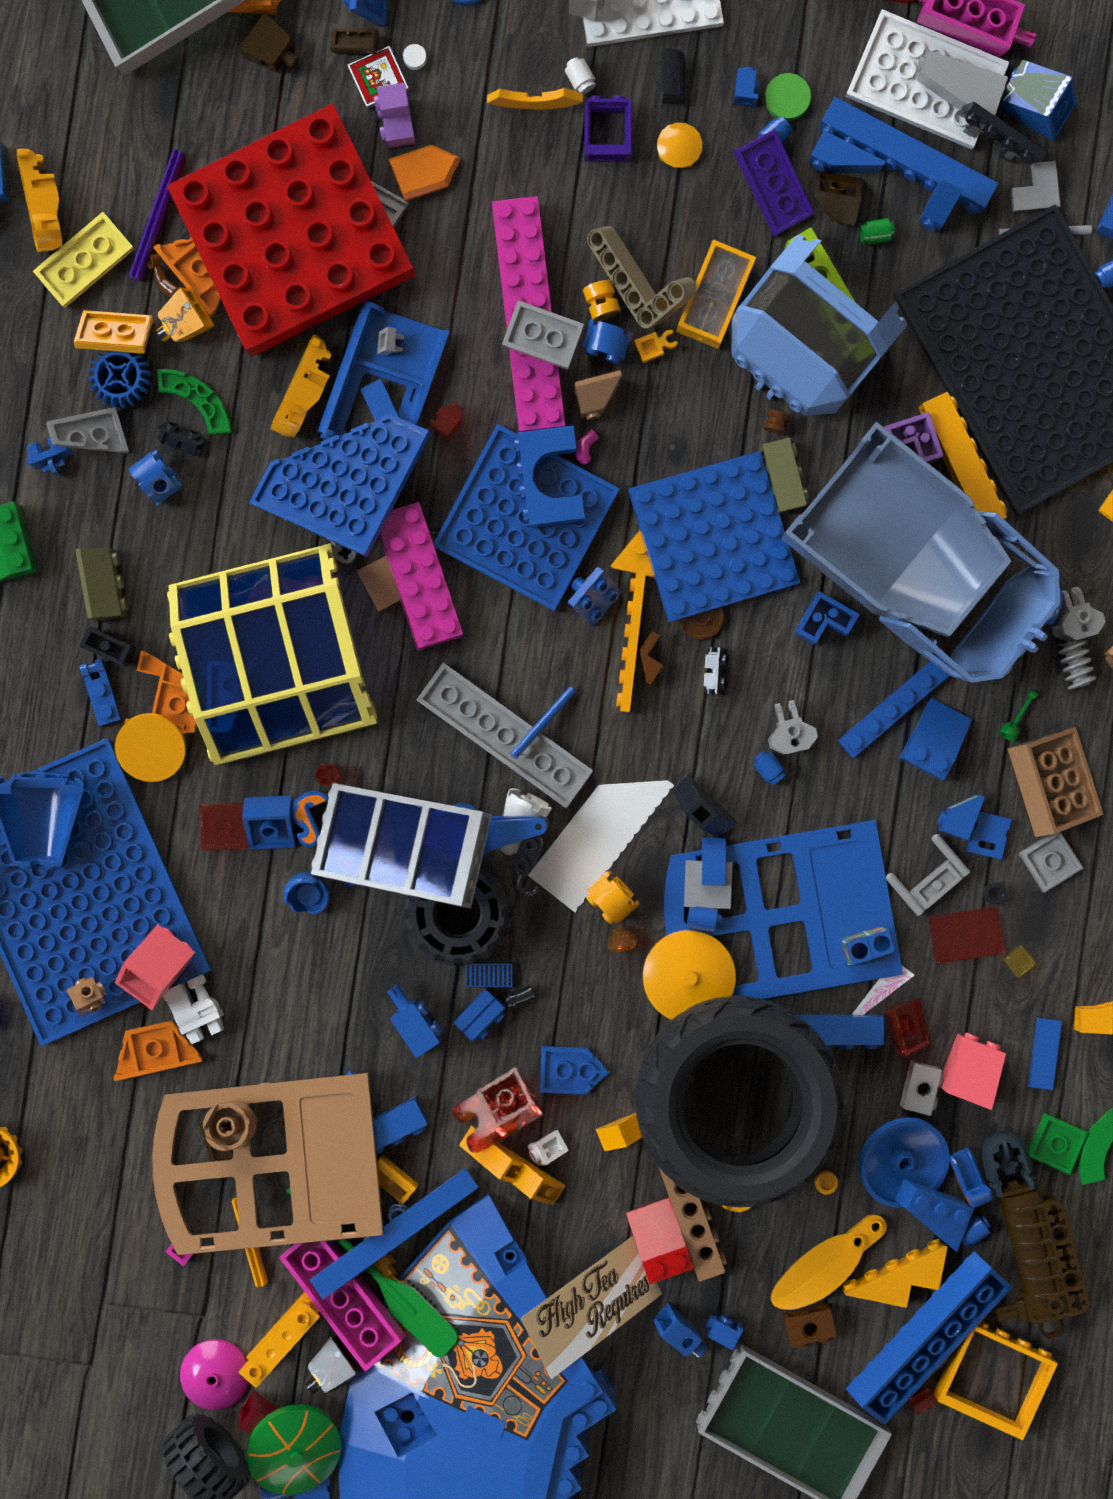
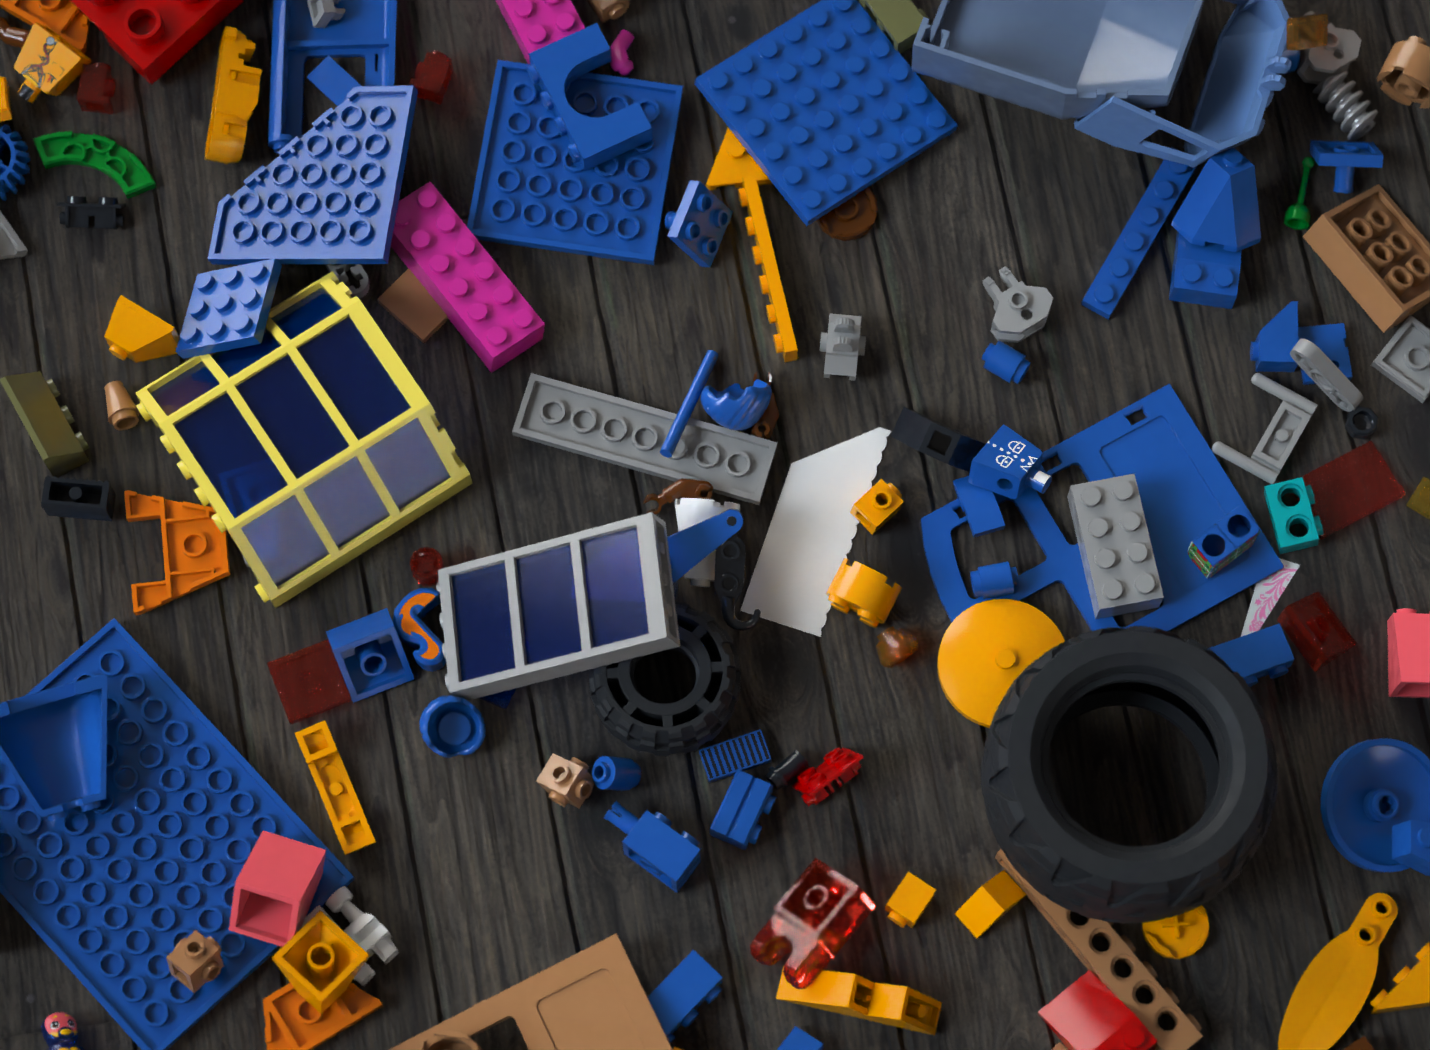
camera: 20 degrees left, 15 degrees down
blue plate [80,658,123,727] -> none
light orange tile [115,713,186,782] -> none
blue brick [128,449,183,506] -> none
white bracket [528,1130,569,1166] -> none
blue tile [540,1046,610,1095] -> none
reddish brown slope [639,631,663,686] -> none
light grey tile [684,860,732,909] -> none
hinge [703,647,729,695] -> none
blue brick [793,591,859,645] -> none
light orange tile [814,1170,838,1195] -> none
light grey brick [900,1060,944,1116] -> none
none -> clear red brick [77,62,116,114]
none -> light orange slope [104,295,179,363]
none -> medium nougat cone [104,381,140,430]
none -> plate [175,258,282,359]
none -> light orange slope [272,910,369,1014]
none -> light orange slope [295,720,376,855]
none -> medium nougat brick [536,753,594,809]
none -> blue brick [592,756,641,791]
none -> reddish brown arm [643,478,714,515]
none -> blue piece [700,379,772,431]
none -> reddish brown arm [752,372,779,439]
none -> red hinge [792,747,864,807]
none -> light grey hinge [820,313,866,381]
none -> light orange brick [850,479,904,535]
none -> light orange brick [885,871,936,928]
none -> blue torso [968,424,1052,499]
none -> light grey brick [1067,474,1164,619]
none -> blue slope [1171,147,1261,252]
none -> teal brick [1264,477,1323,554]
none -> clear orange tile [1287,13,1328,51]
none -> light grey beam [1290,339,1363,412]
none -> blue tile [1310,140,1384,193]

